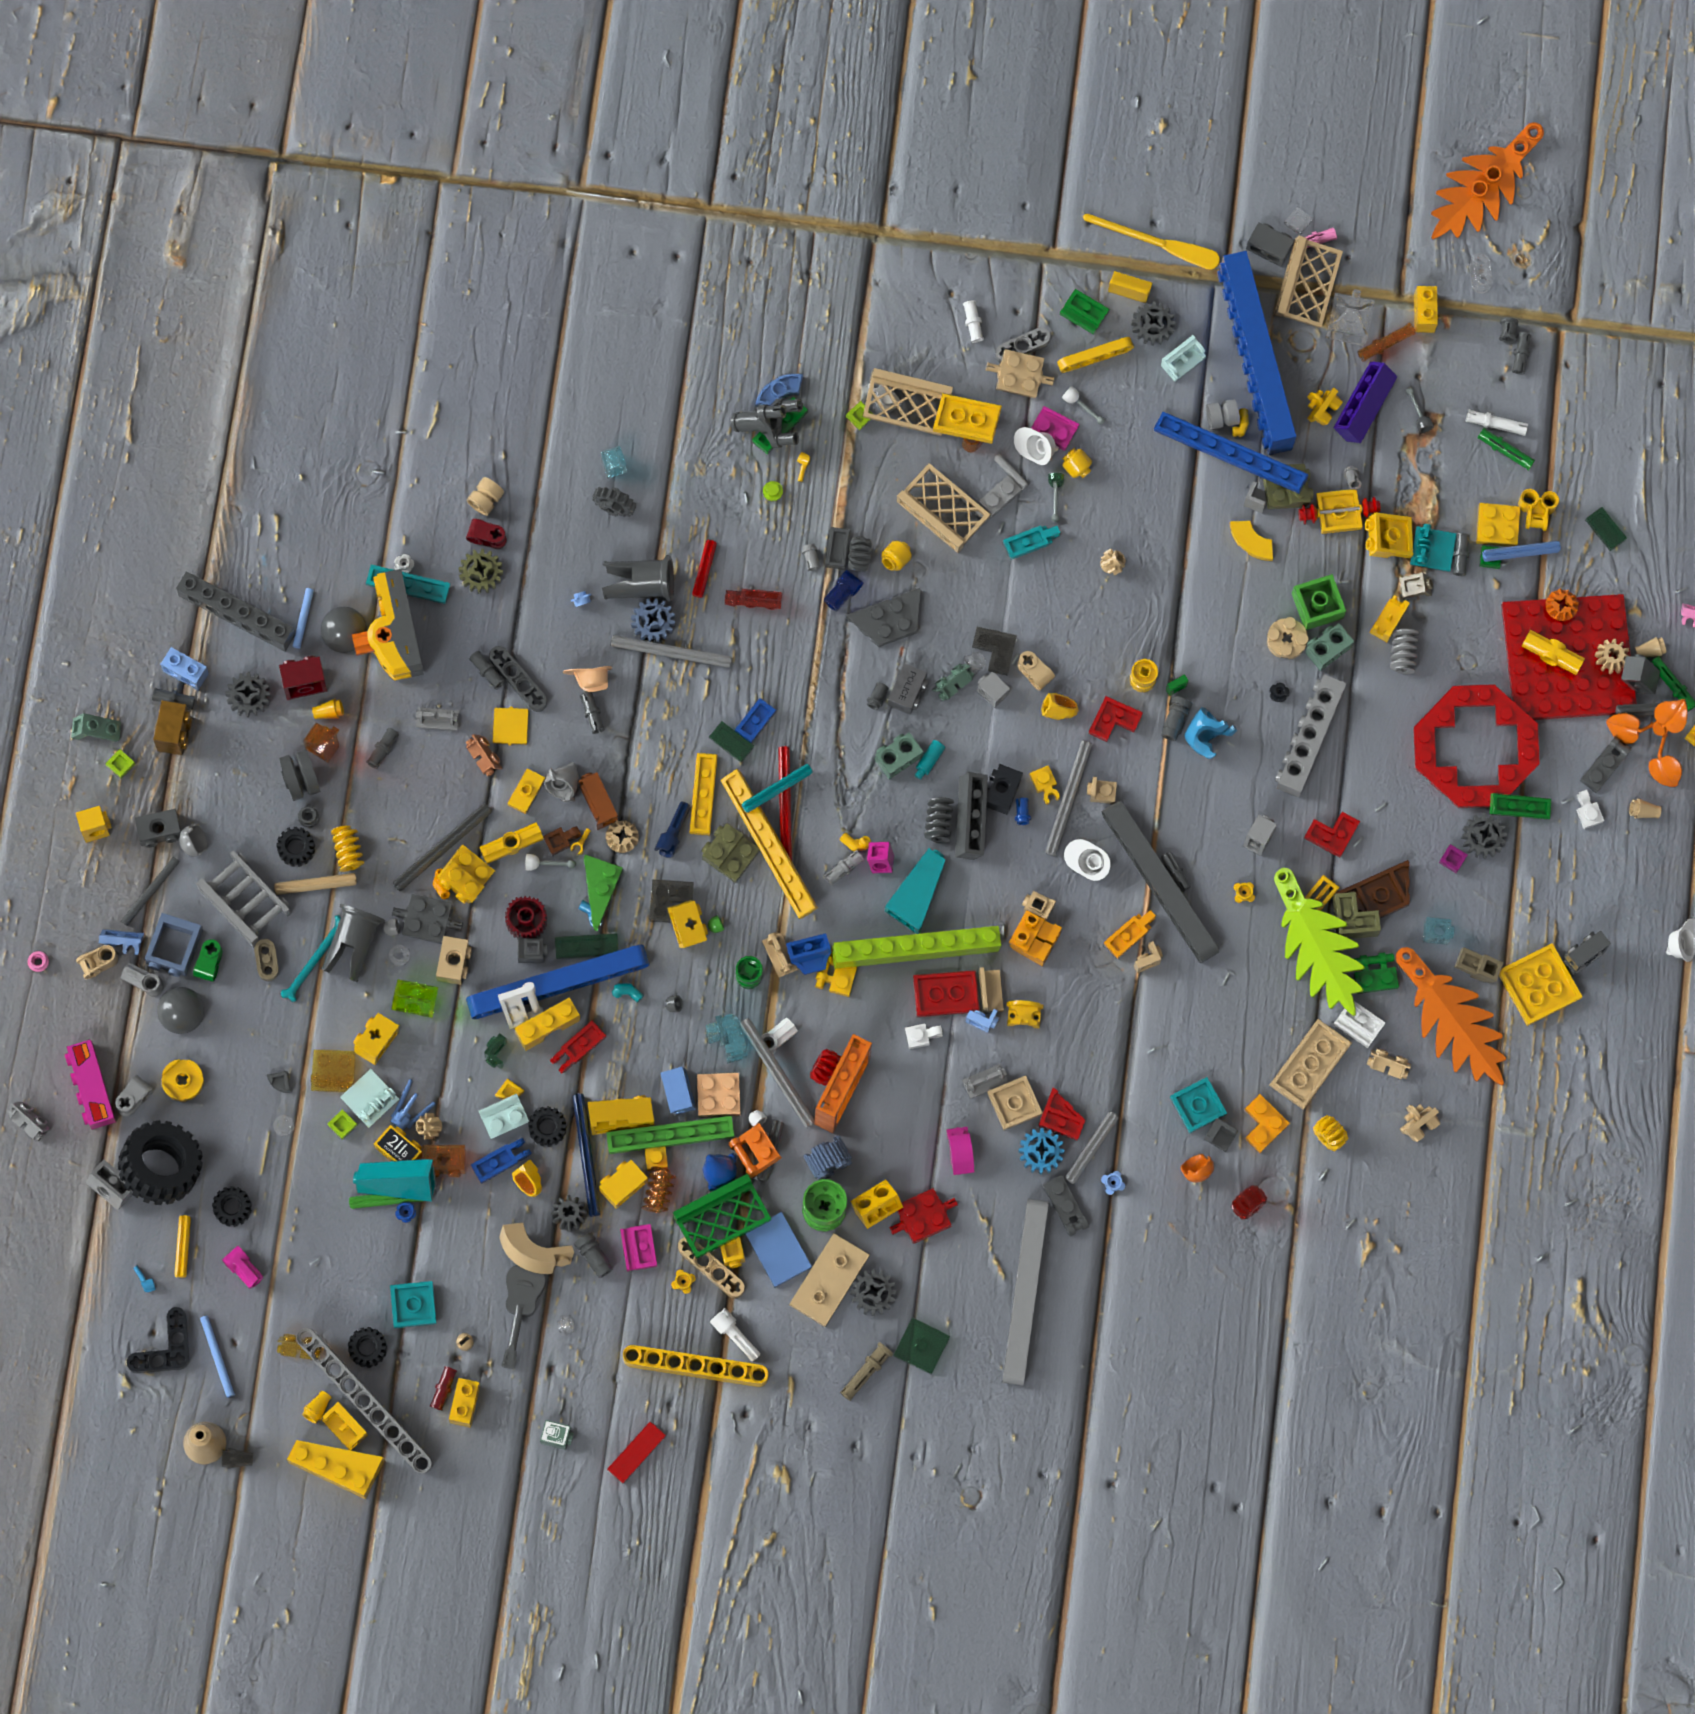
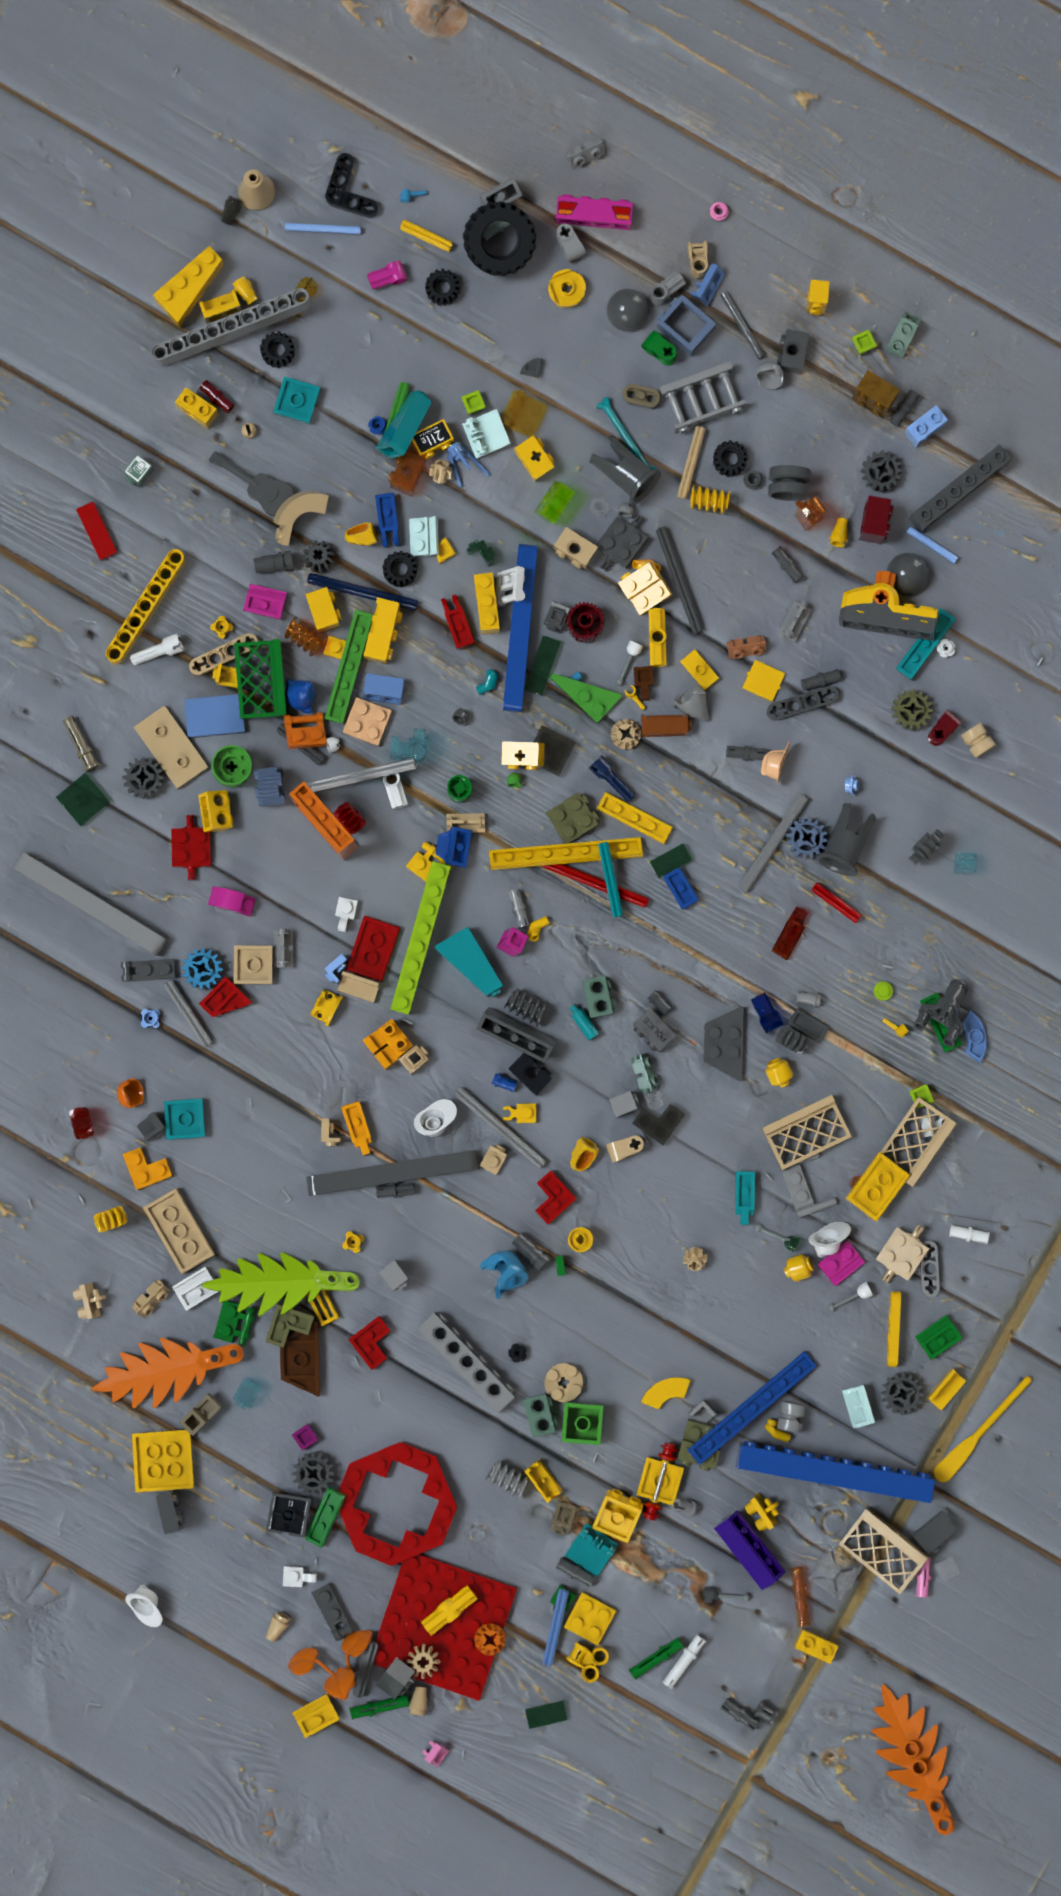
camera: 115 degrees right, 10 degrees up
none -> piece [266,1492,312,1538]

